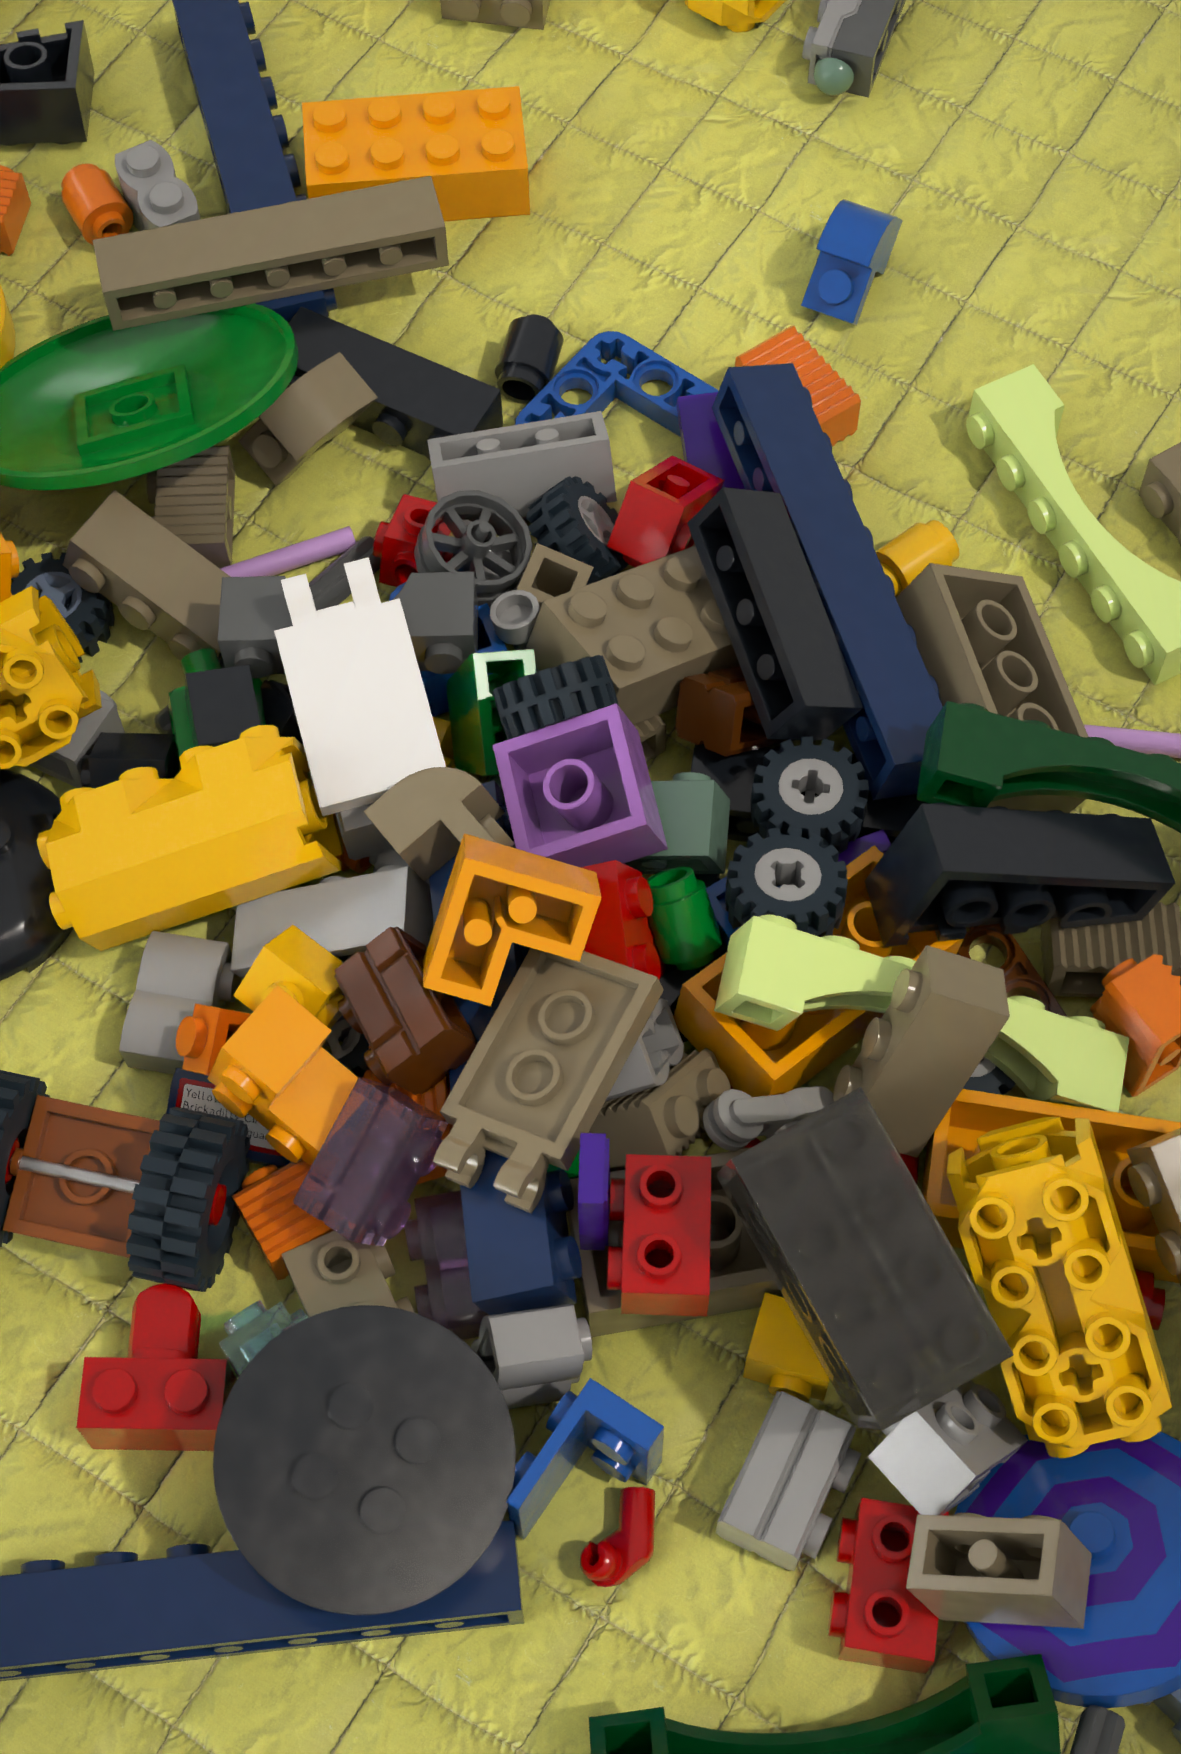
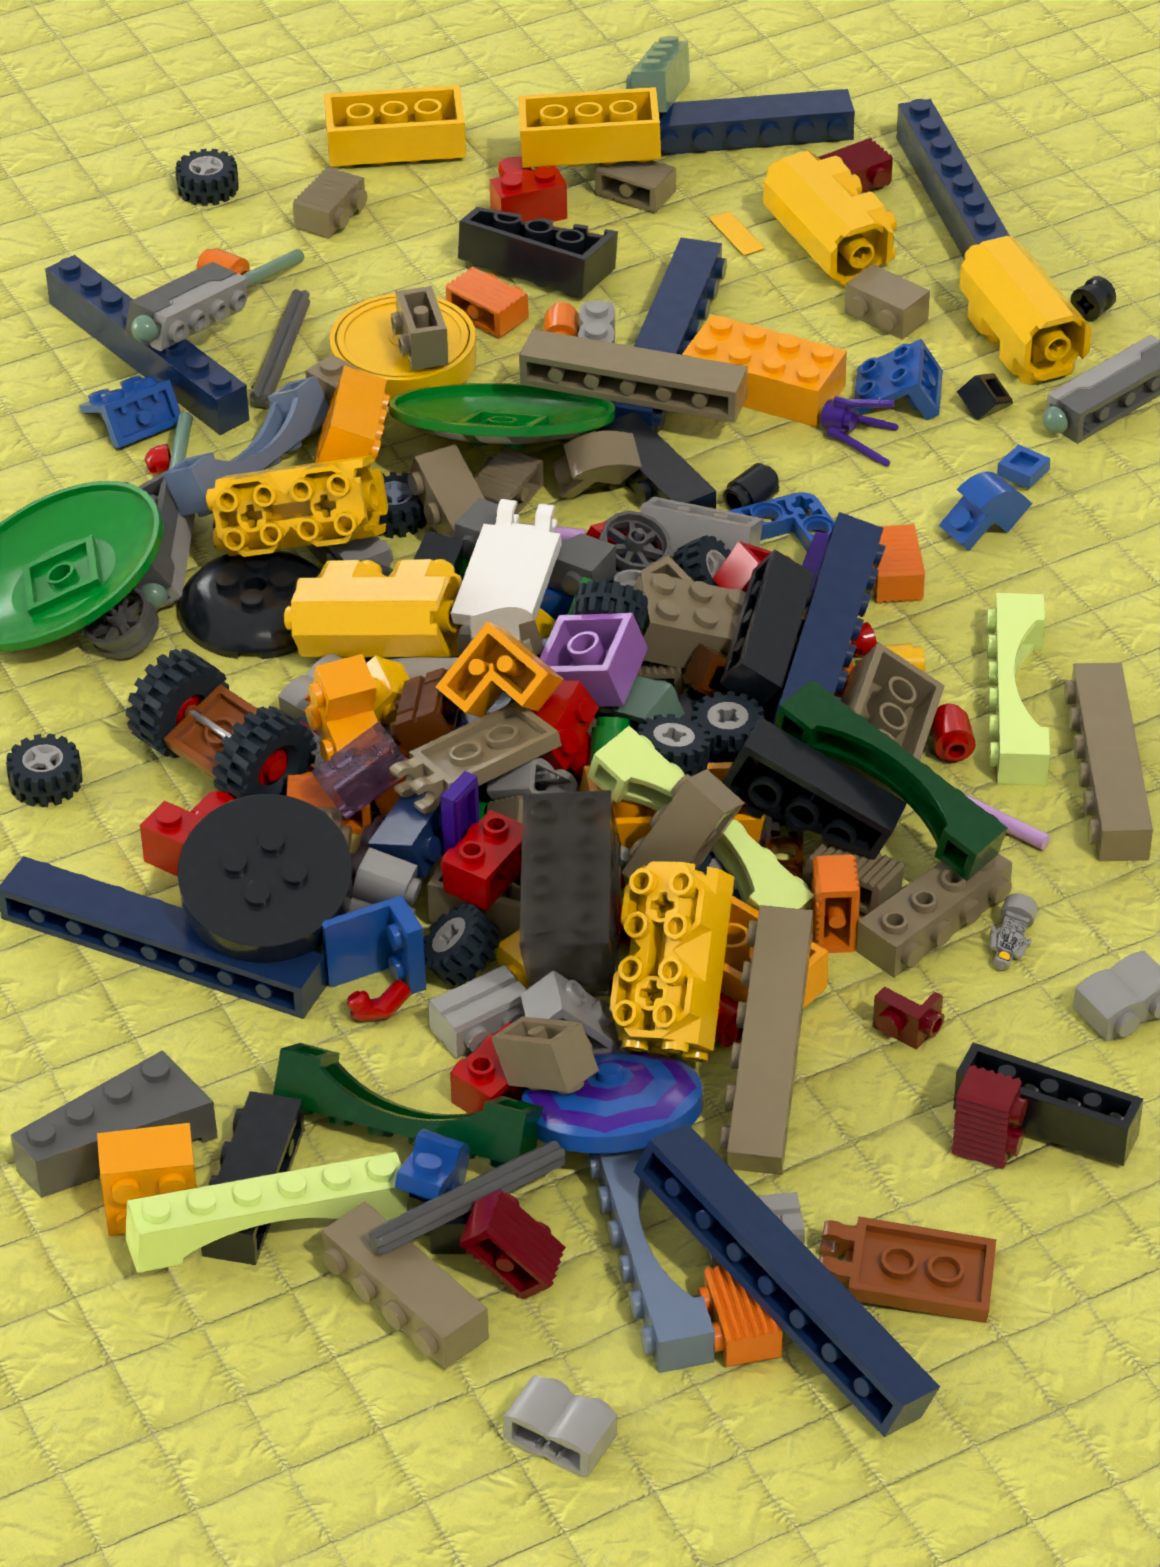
camera: 30 degrees right, 20 degrees down
none -> black wheel [424,903,501,986]
none -> dark purple plant [821,396,899,467]
none -> blue bracket [853,339,943,420]
none -> red brick [930,703,976,762]
none -> black slope [957,373,1013,420]
none -> blue plate [997,444,1050,489]

